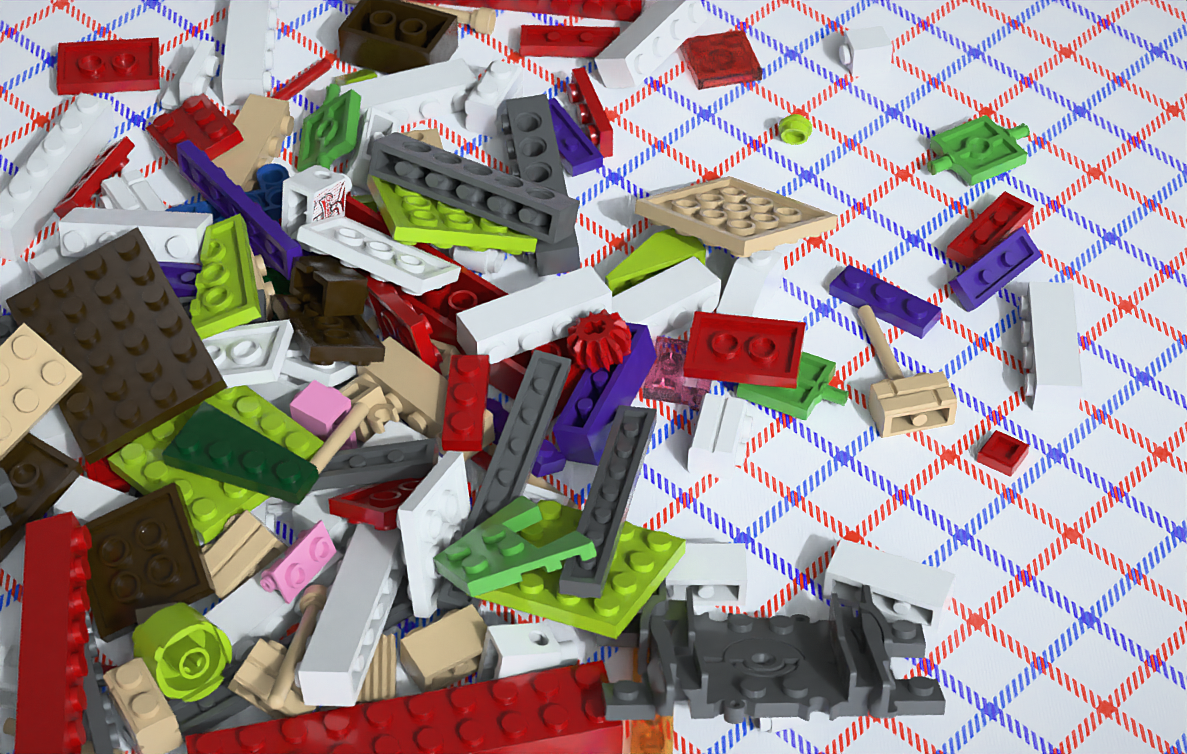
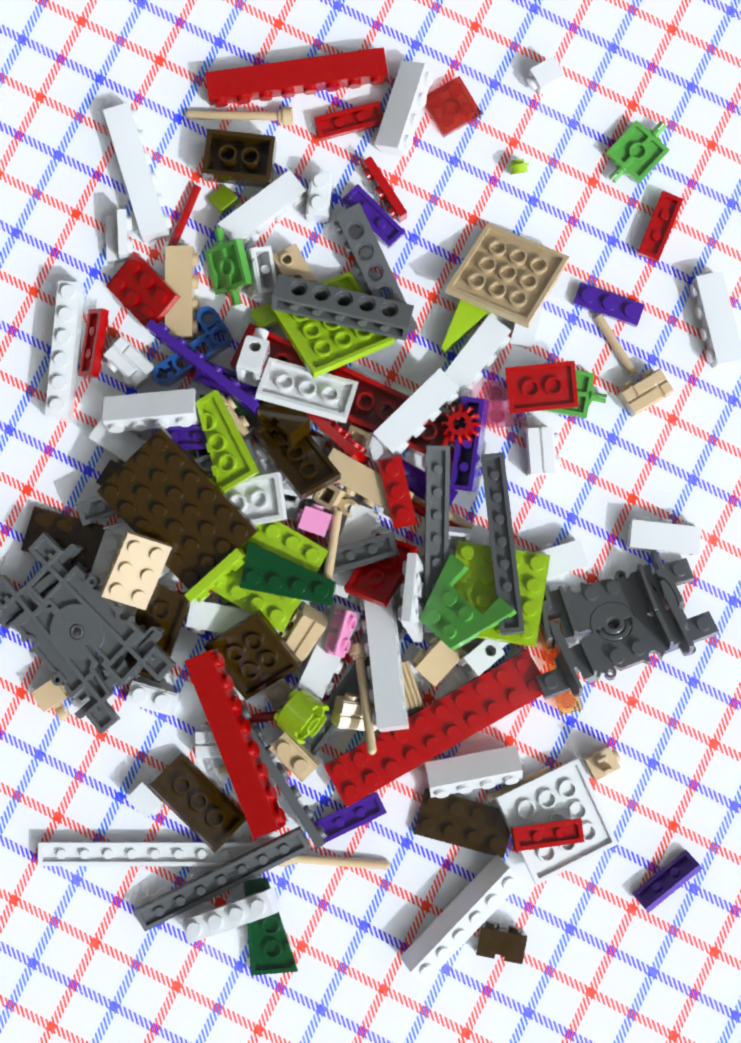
camera: 15 degrees left, 40 degrees up
red plate [56,37,160,95] -> none
dark purple plate [948,226,1042,312] -> none
red tile [977,430,1030,477] -> none
none -> lime plate [184,548,246,603]

